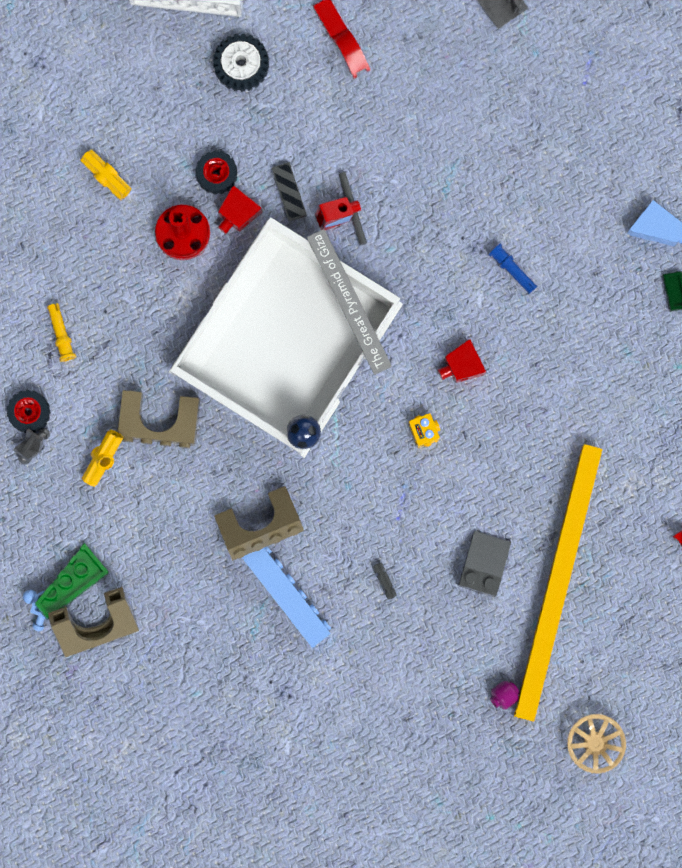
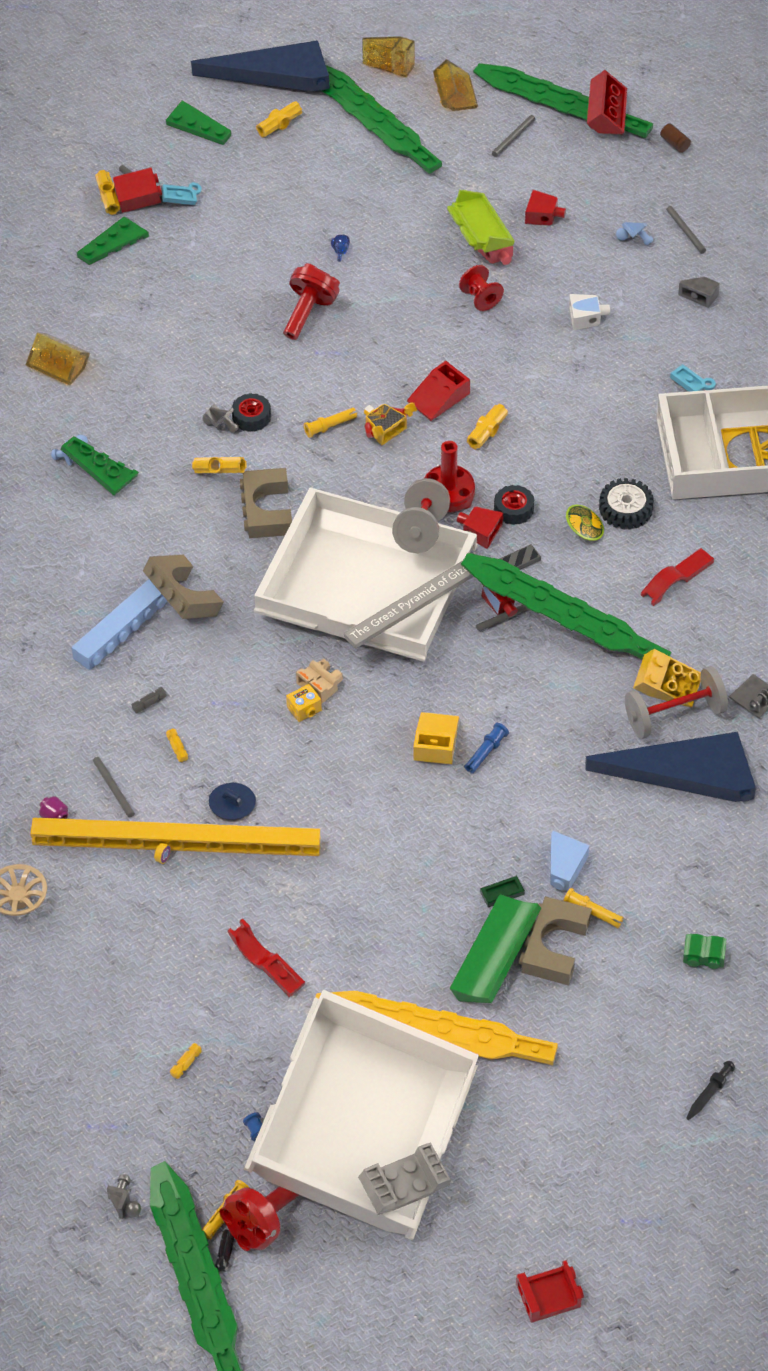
camera: 80 degrees right, 30 degrees down
dark tan arch [48,587,139,657] -> none
dark blue piece [286,415,321,450] -> none
red torso [438,340,486,383] -> none
dark grey slope [458,531,511,597] -> none
none -> dark grey bar [93,757,135,818]
none -> yellow tile [154,843,171,864]
none -> yellow axle [166,728,188,762]
none -> dark blue shield [209,782,256,820]
none -> tan hips [296,659,343,704]
none -> torso [364,403,417,446]
none -> light grey piece [392,478,450,554]
none -> red slope [407,361,470,421]
none -> yellow slope [413,712,459,764]
none -> green plate [461,553,672,660]
none -> shield [566,504,604,541]
none -> dark blue slope [585,731,756,802]
none -> light grey piece [625,666,728,739]
none -> yellow slope [633,649,701,708]

